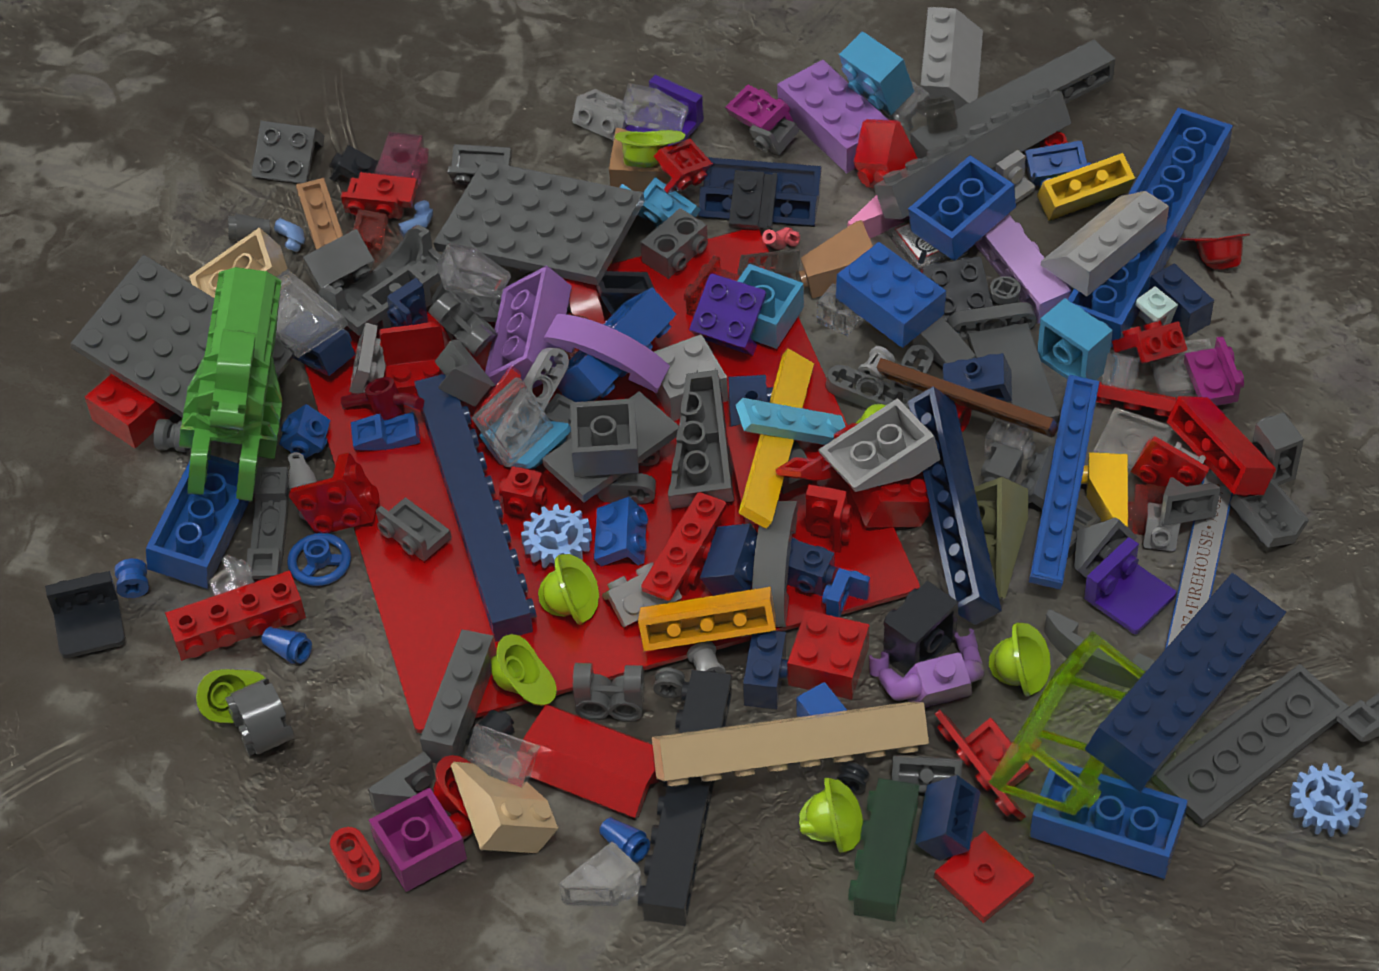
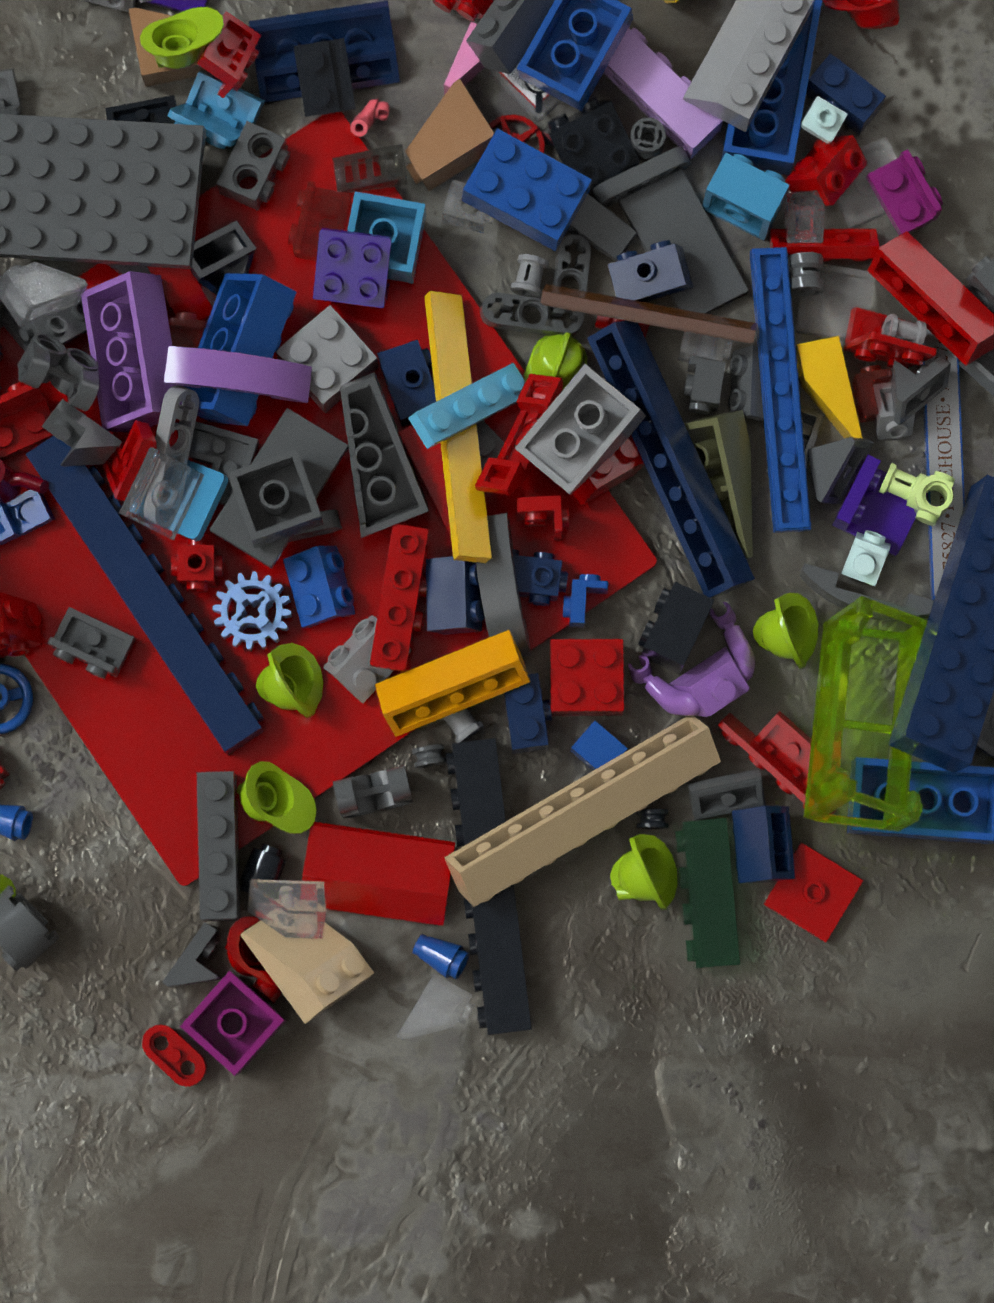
camera: 20 degrees left, 30 degrees up
none -> dark grey wheel [788,252,824,296]
none -> light aqua bracket [841,530,891,586]
none -> yellowish green connector [879,463,955,526]

